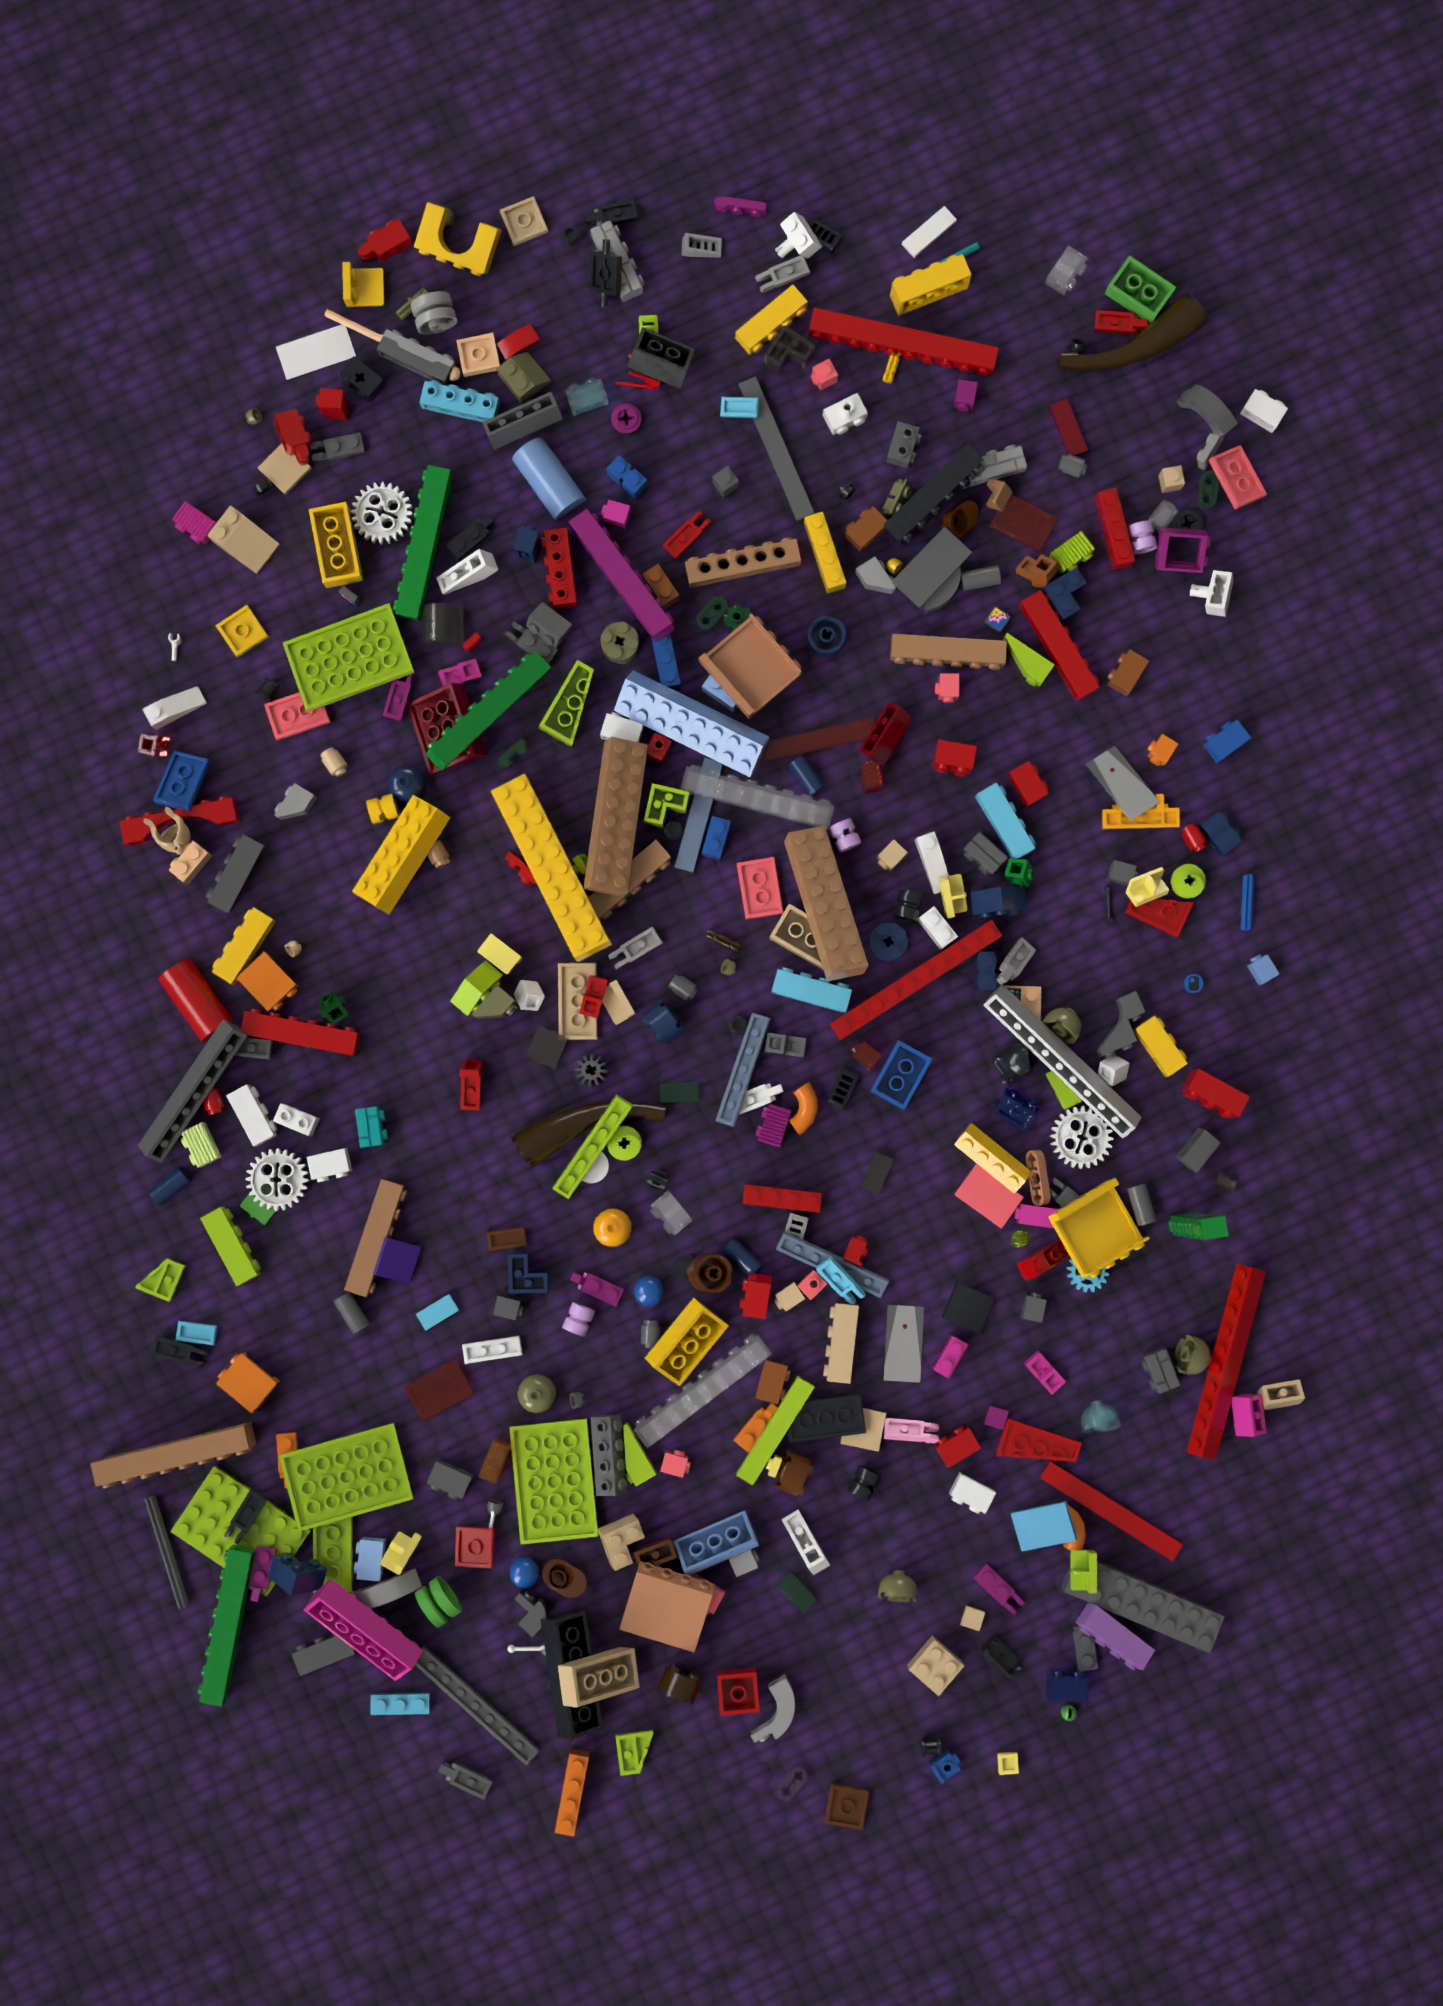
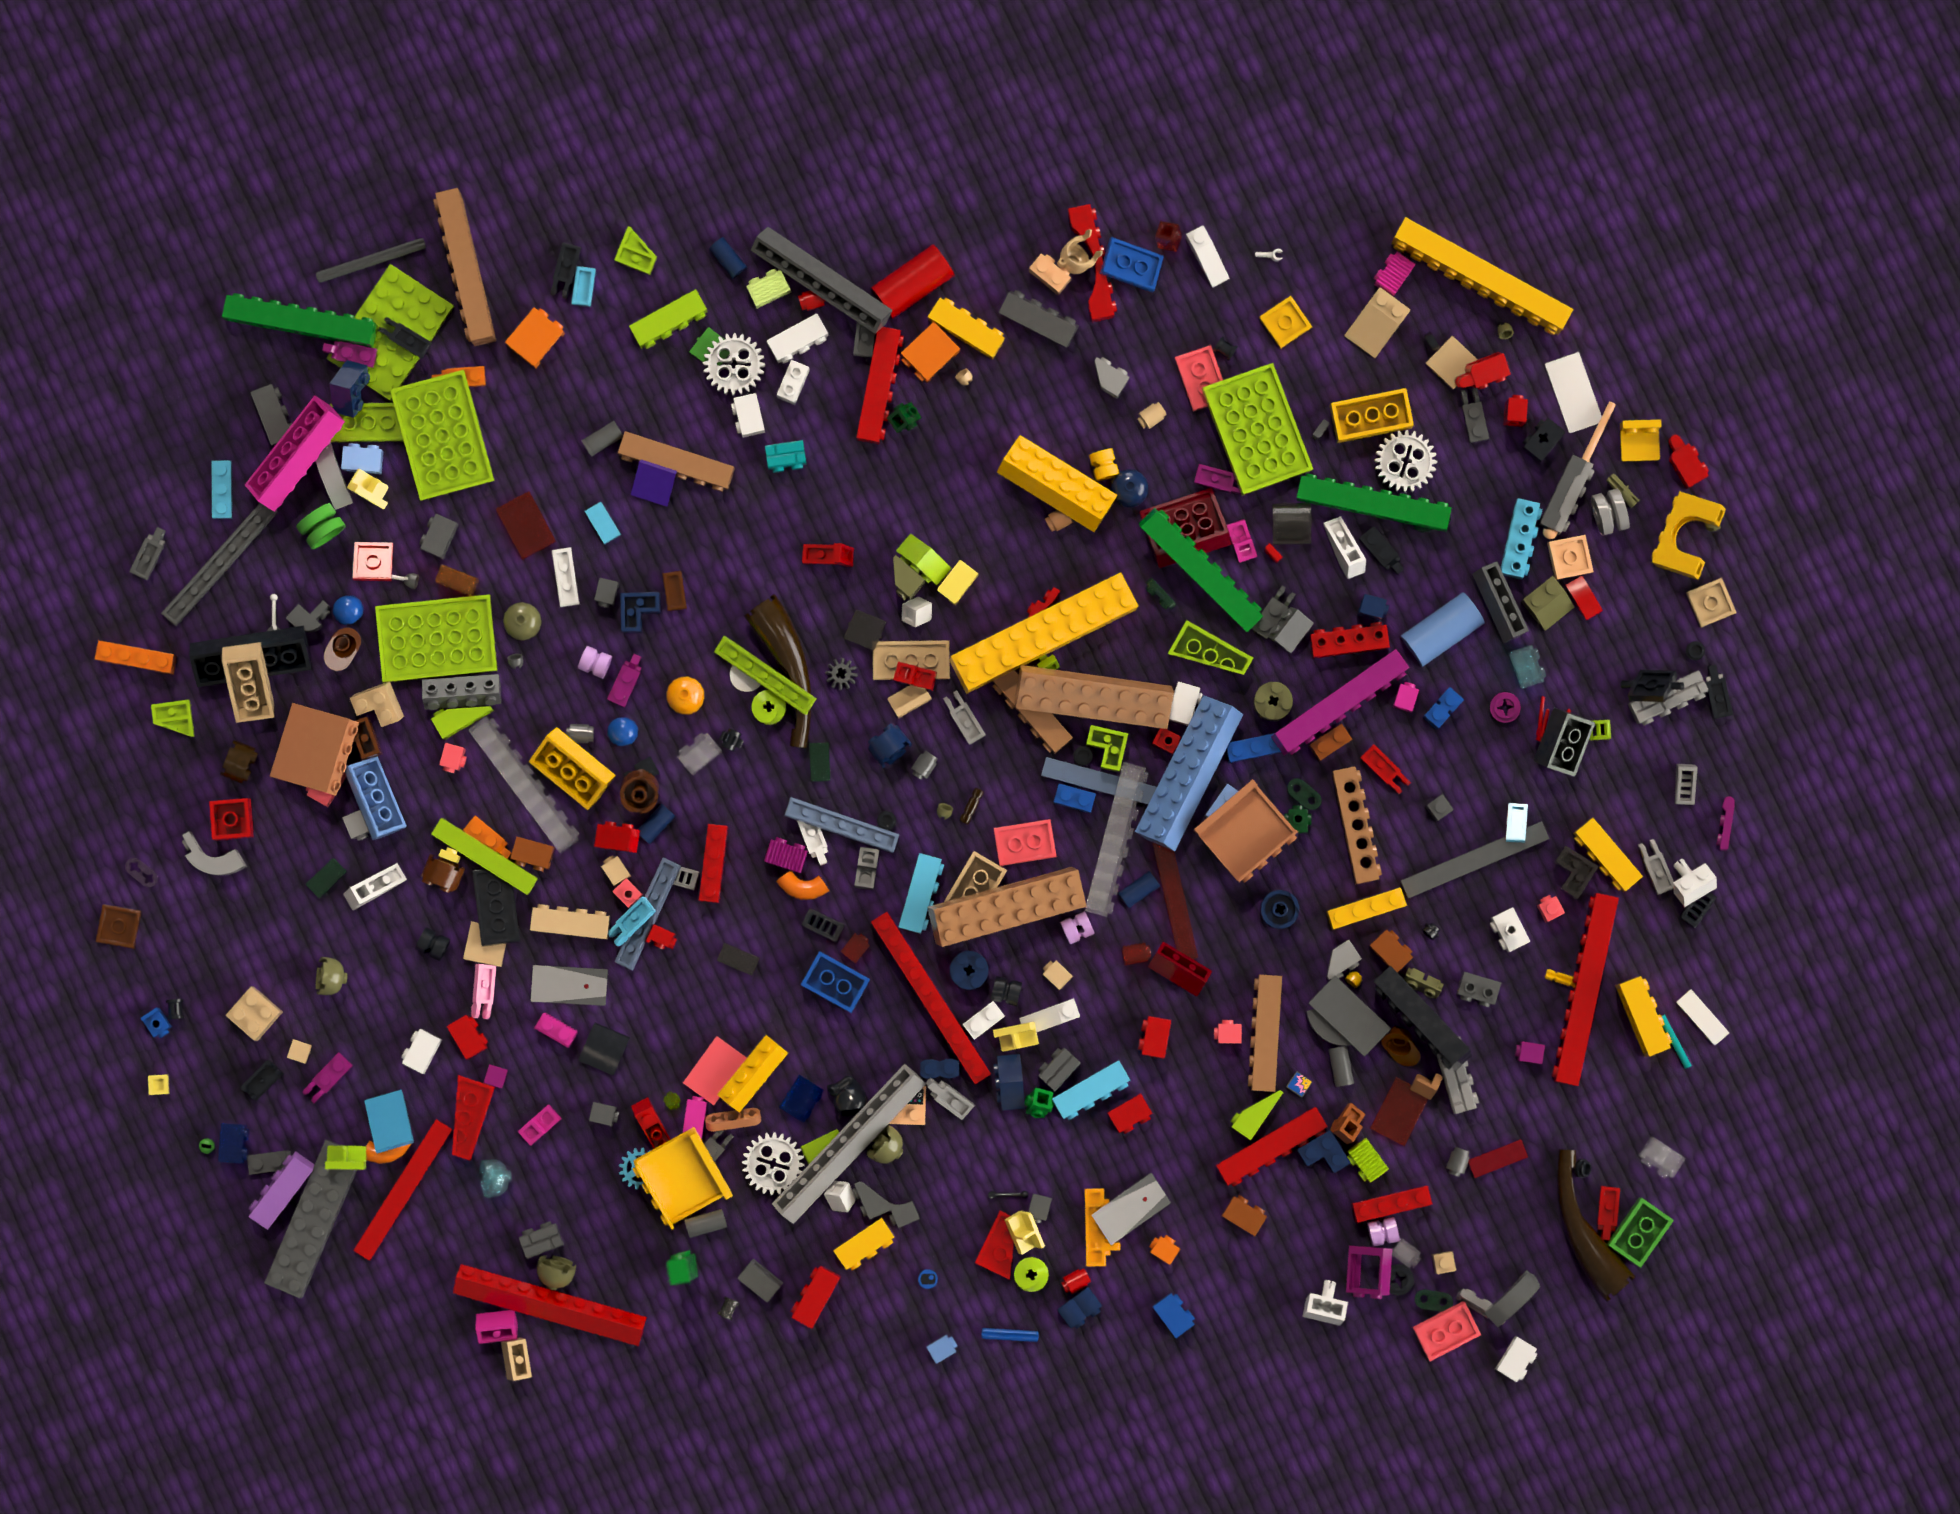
camera: 85 degrees right, 0 degrees up
none -> yellow brick [1391,217,1574,335]

